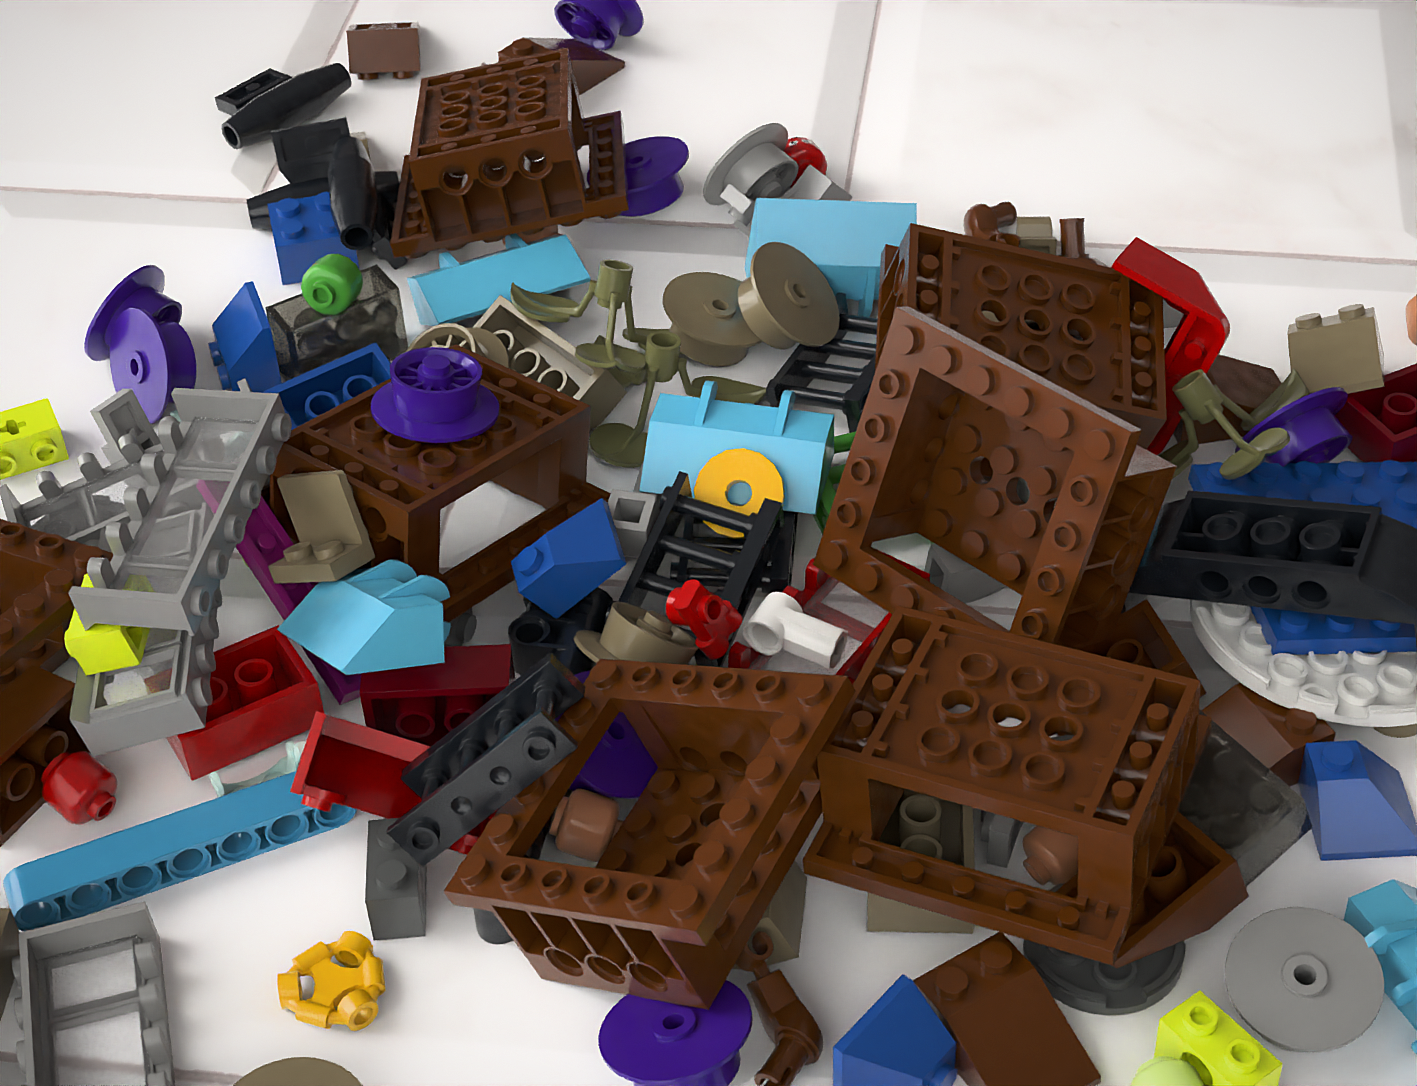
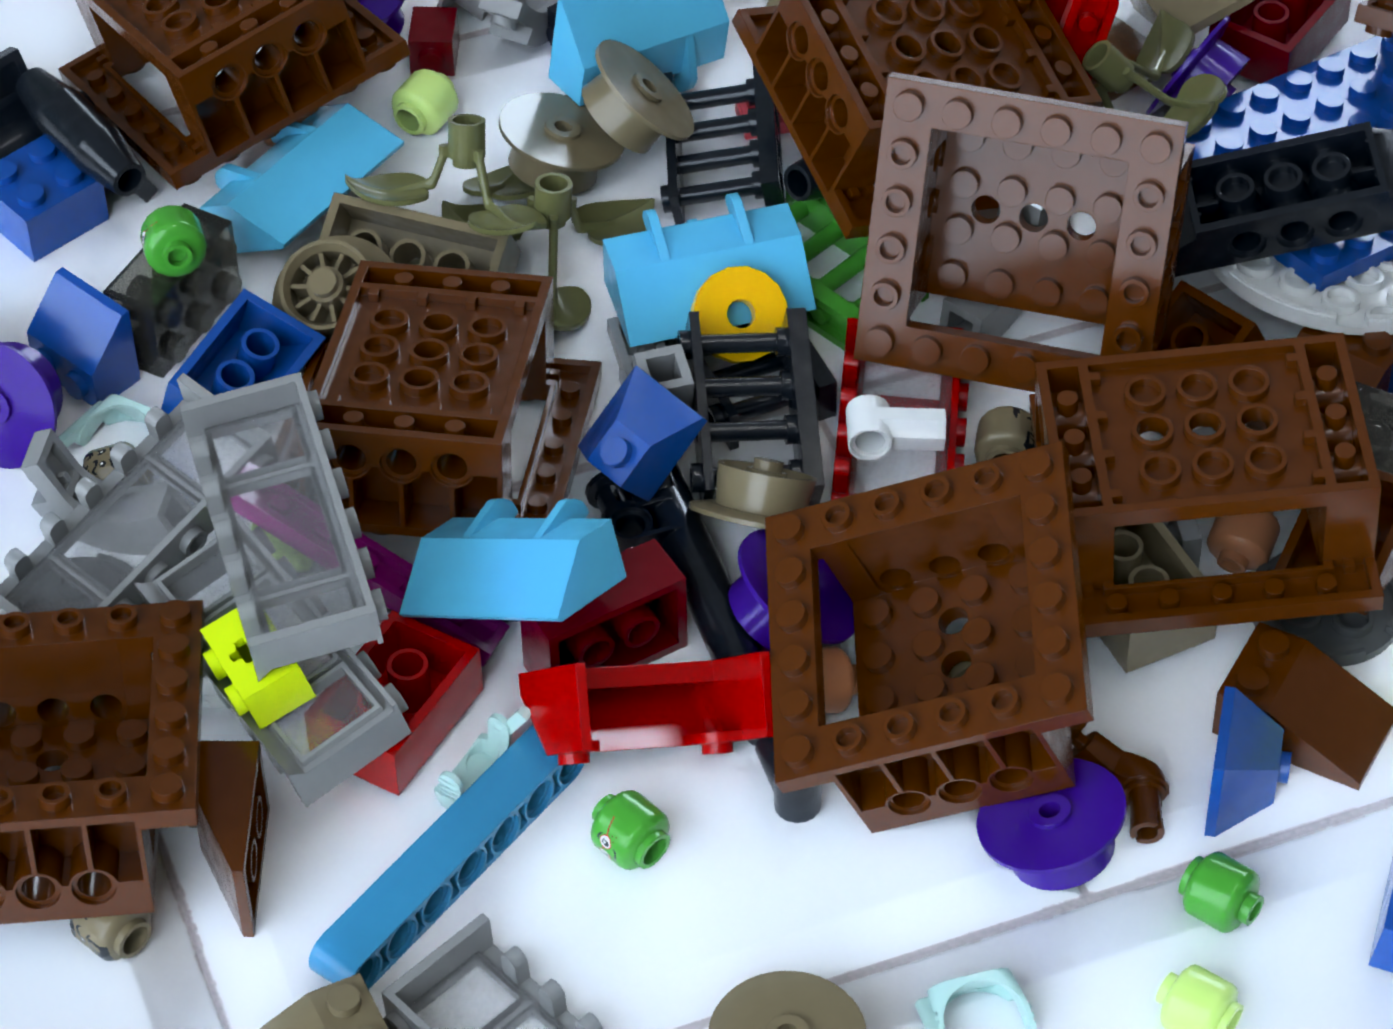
camera: 30 degrees left, 5 degrees up
red head [41,751,118,825] -> none
dark tan bracket [268,470,376,584] -> none
yellow piece [277,931,386,1031] -> none
dark grey brick [365,818,427,941] -> none
dark purple piece [371,347,499,443] -> none
black fence [387,652,586,867] -> none
red plate [666,579,743,660] -> none
none -> yellowish green head [391,69,459,135]
none -> dark red brick [408,6,460,76]
none -> bright green head [590,790,671,870]

